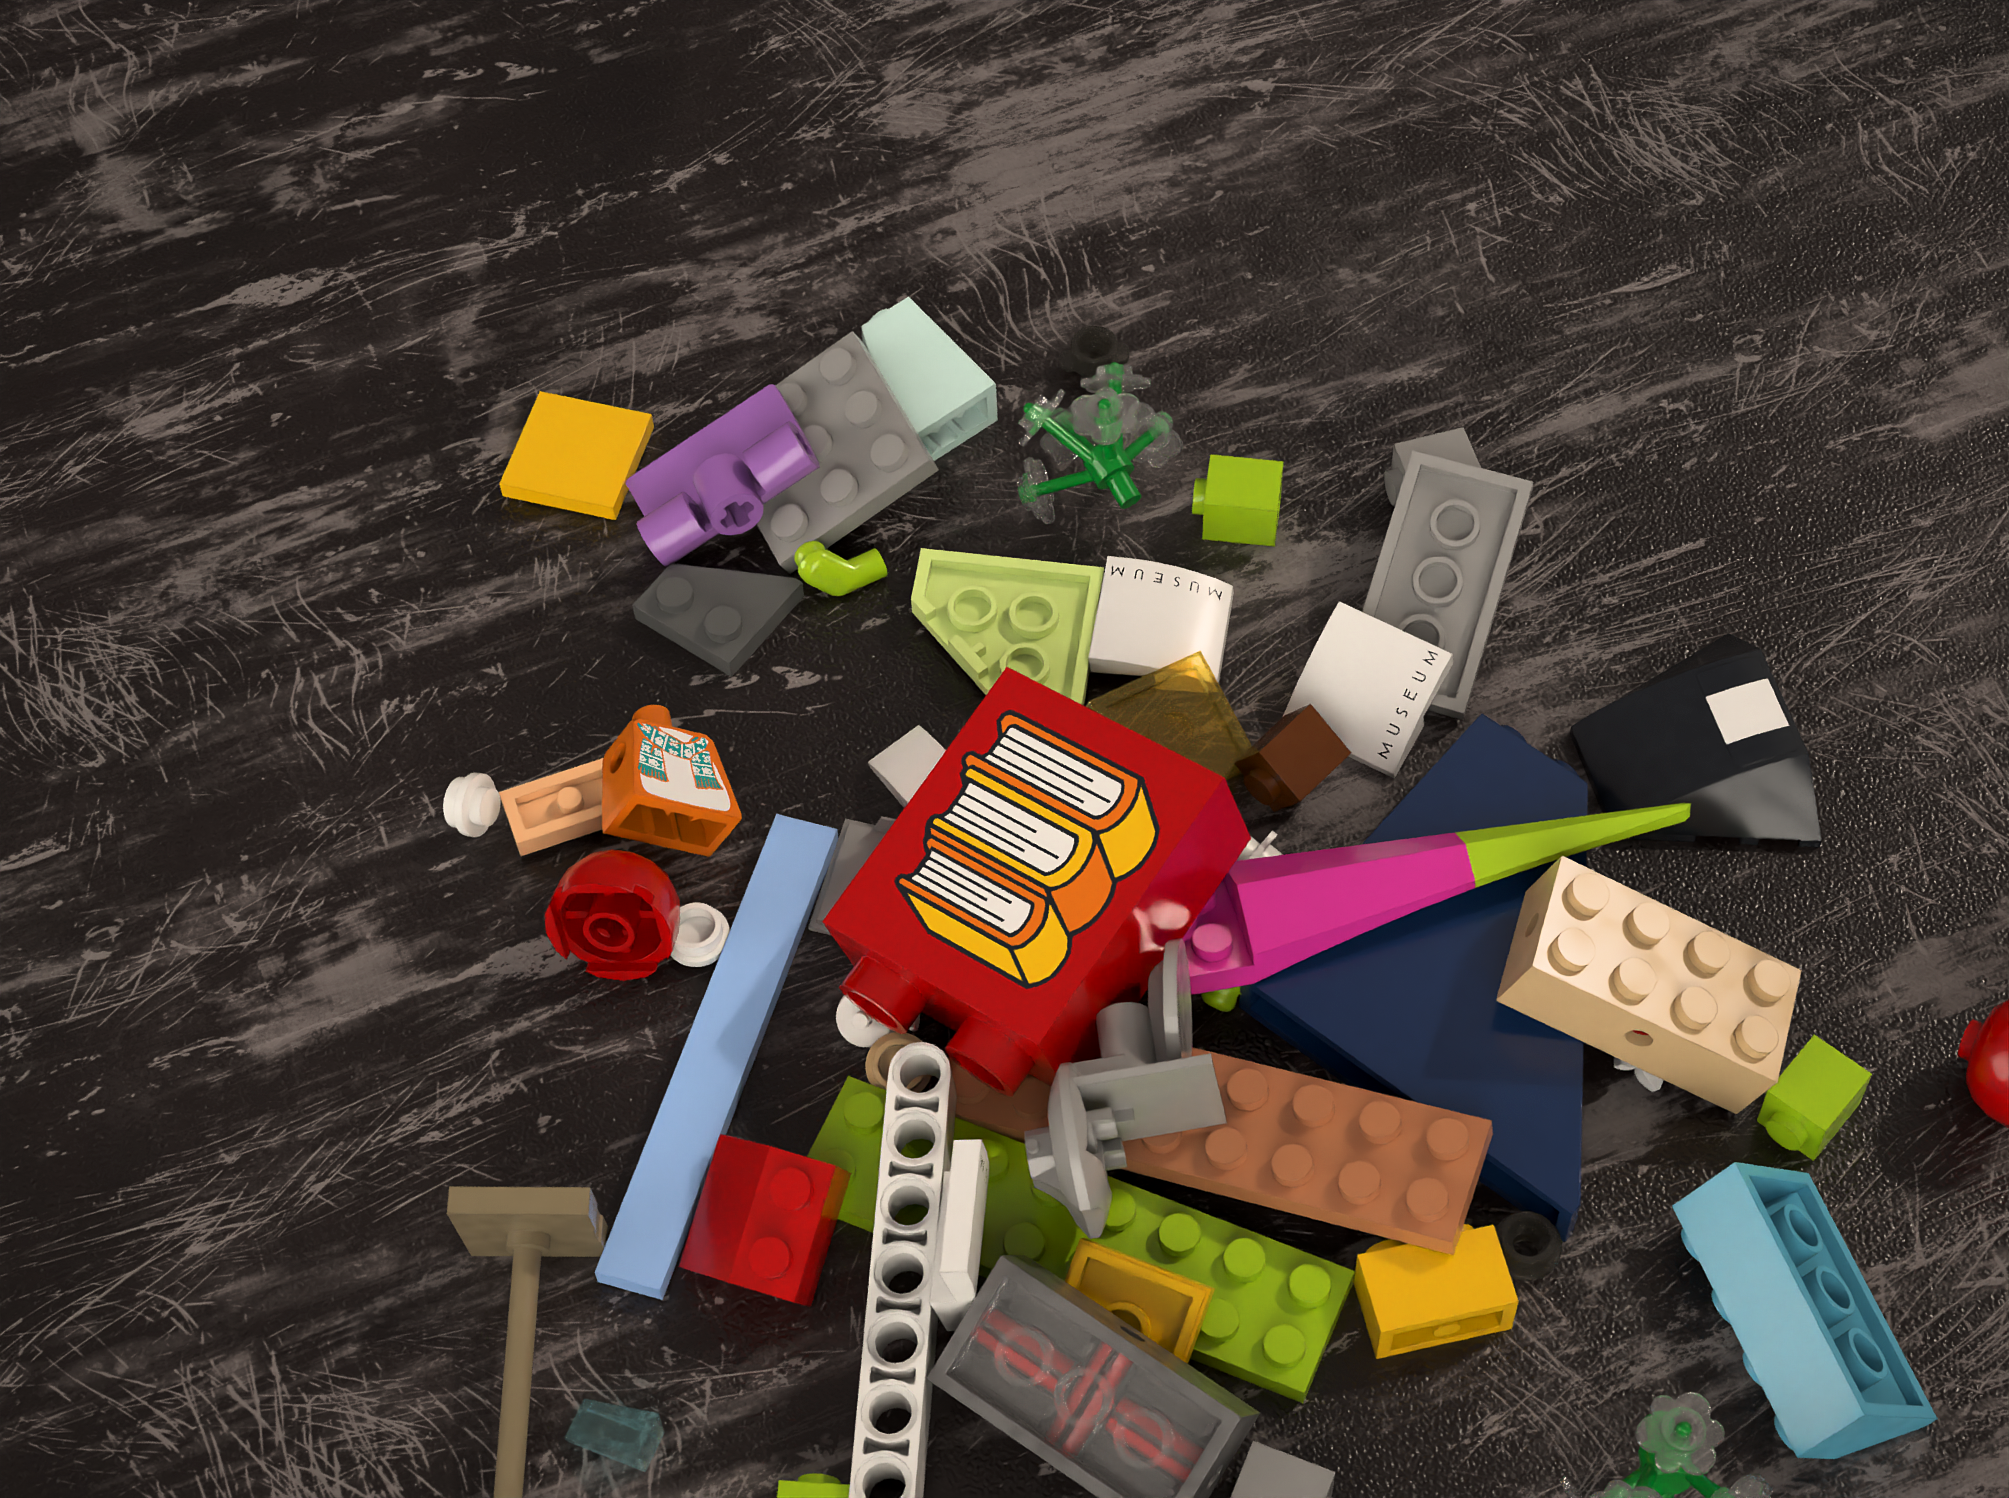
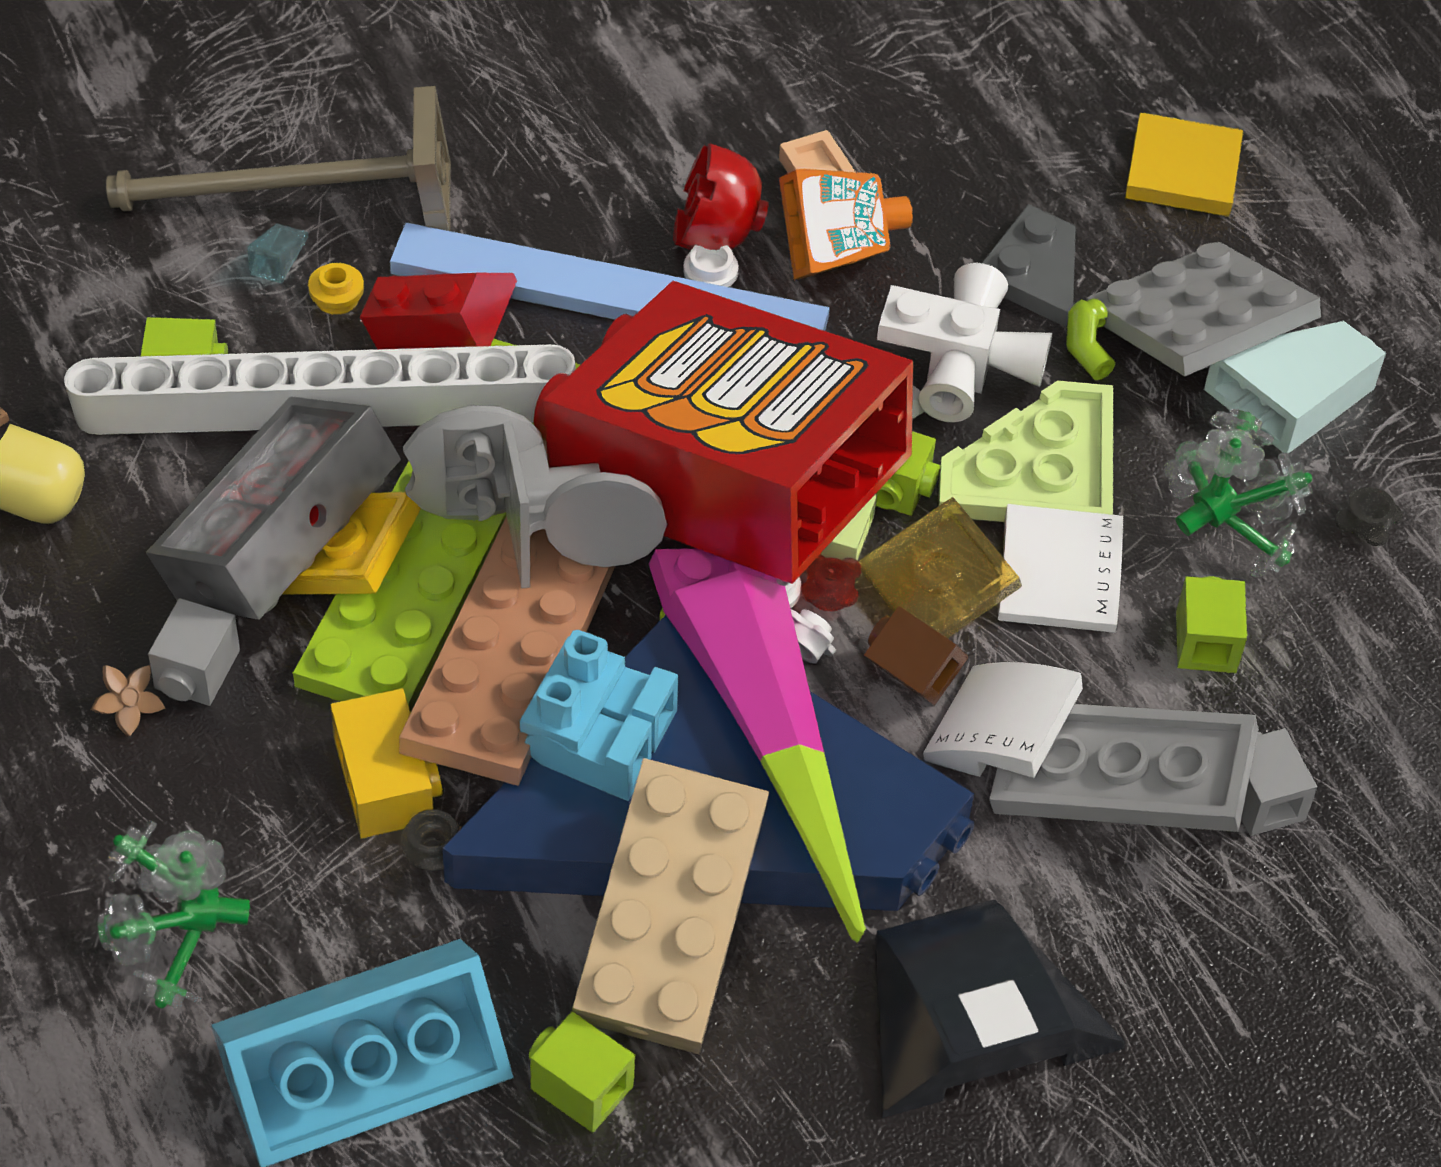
camera: 80 degrees right, 5 degrees down
white plate [443,772,501,837] -> none
medium lavender panel [626,384,820,567] -> none
white slope [929,1139,989,1331] -> none
none -> yellow plate [308,263,364,314]
none -> medium azure hips [520,630,678,801]
none -> white brick [877,263,1052,422]

